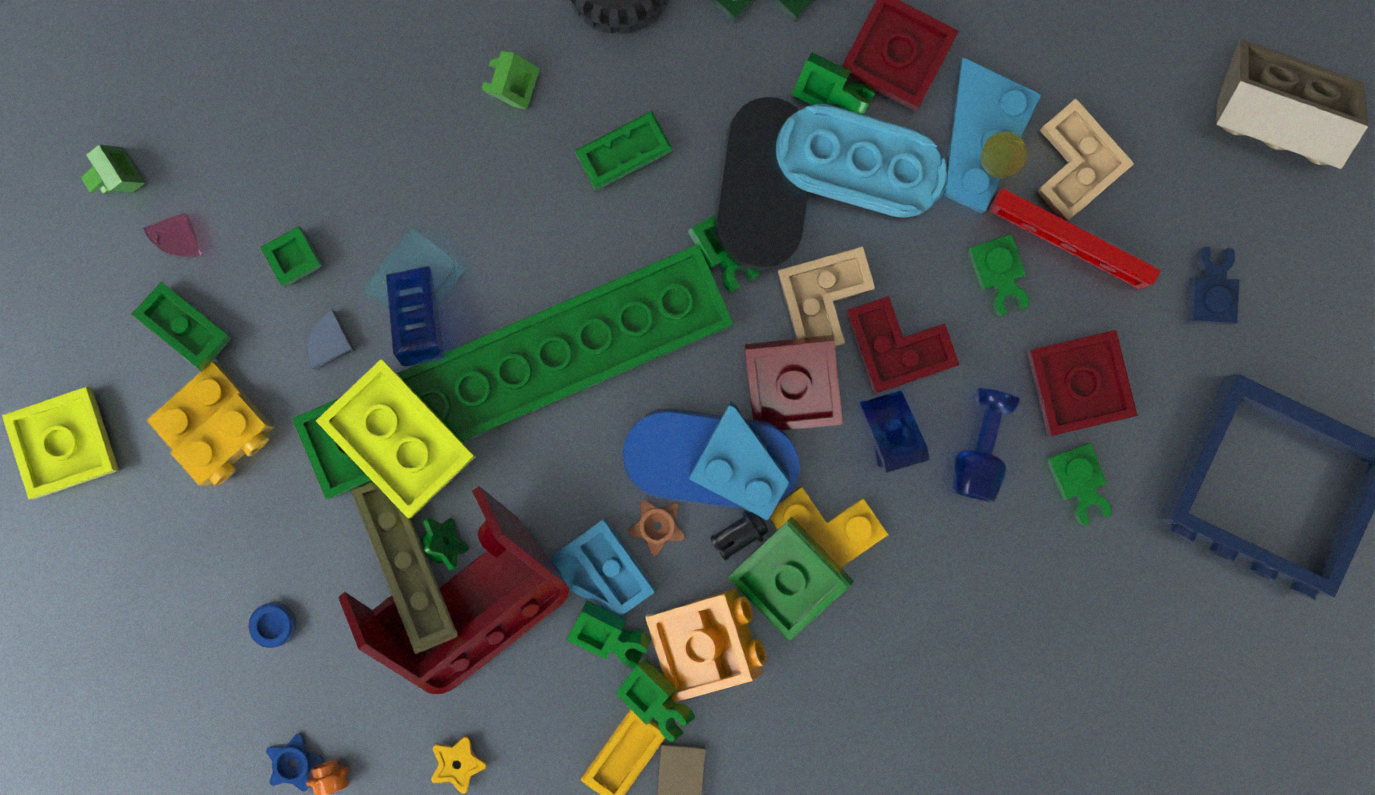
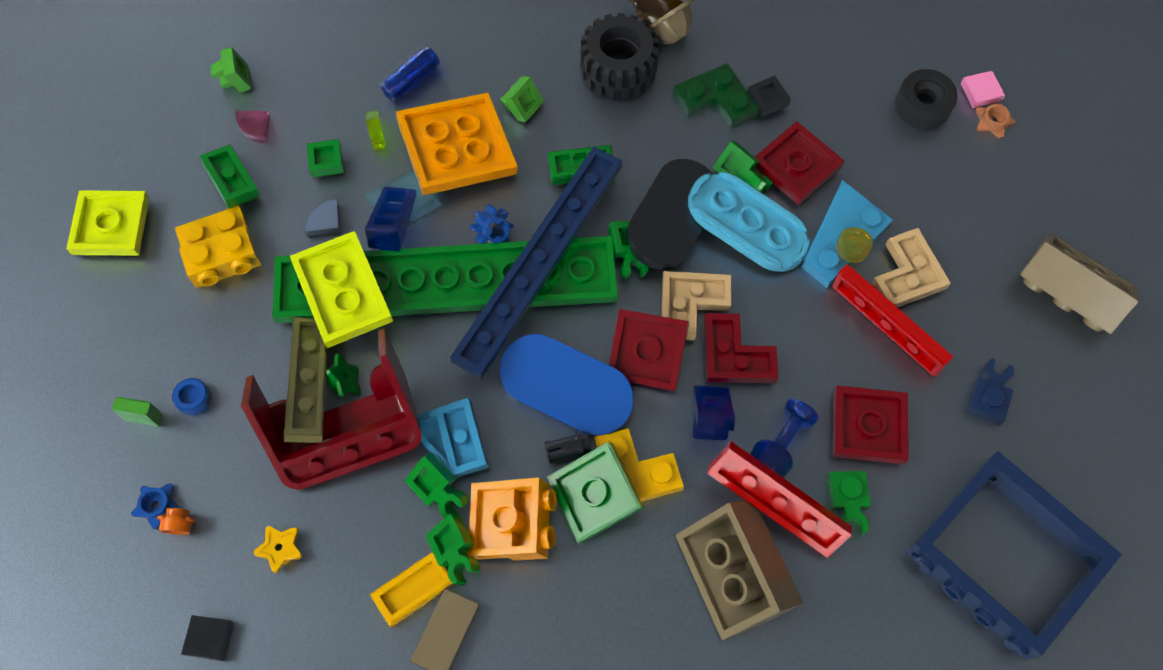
camera: 15 degrees right, 20 degrees down
nougat plate [628,500,685,556] -> none
dark azure wing [689,401,789,520] -> none
green plate [968,234,1029,317] -> none
none -> bright green tile [111,397,163,427]
none -> clear neon green tile [365,110,386,151]
none -> clear blue piece [379,46,440,102]
none -> light orange plate [396,93,518,196]
none -> dark blue plate [450,146,622,379]
none -> blue gear [469,204,514,244]
none -> dark tan slope [675,500,804,640]
none -> red plate [707,441,852,558]

